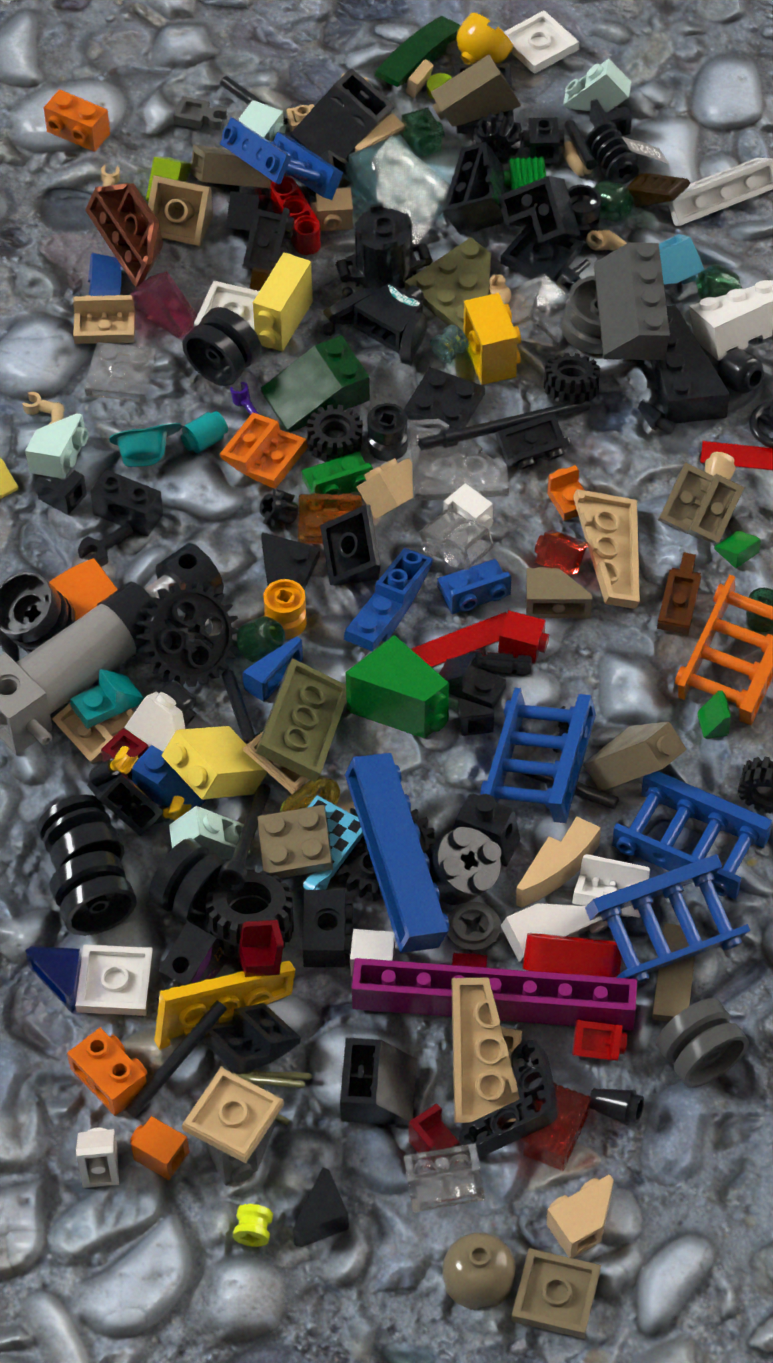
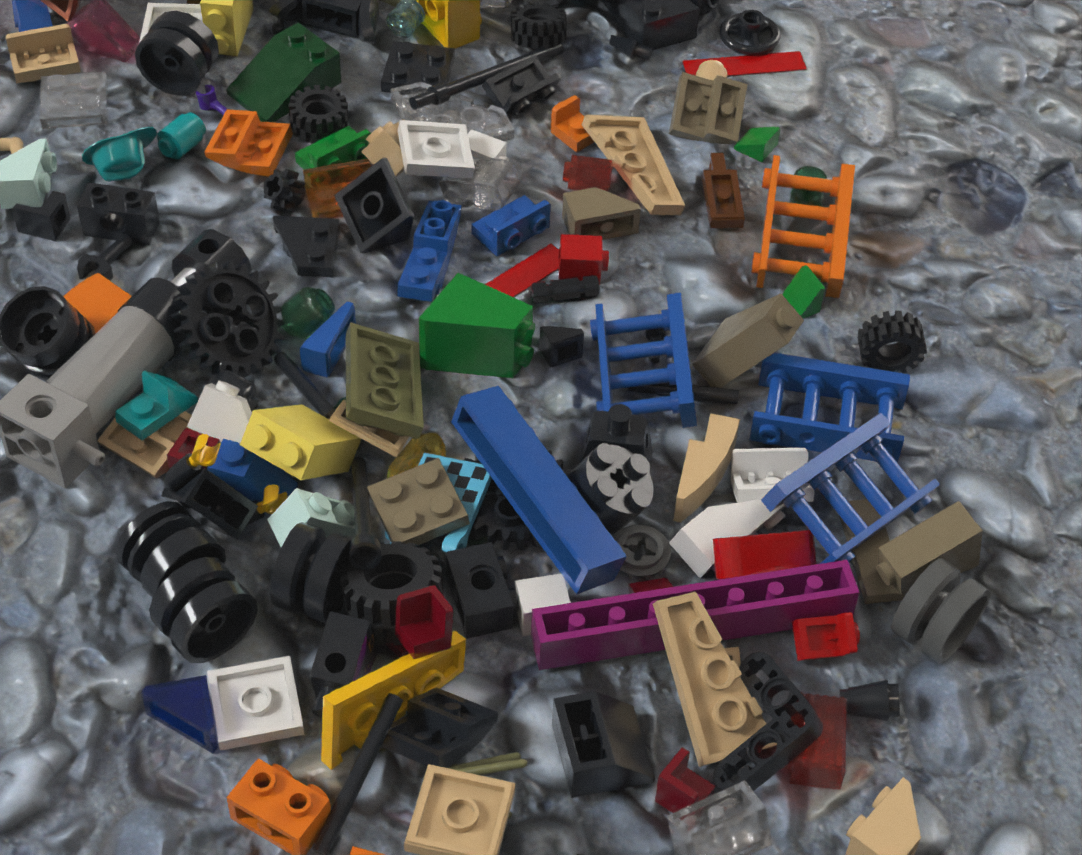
camera: 20 degrees left, 5 degrees down
light orange wheel [263,579,307,640] -> none
black wheel [367,403,408,462] -> none
black slope [439,653,506,709] -> none
none -> white plate [398,120,475,178]
none -> dark tan slope [876,501,983,595]

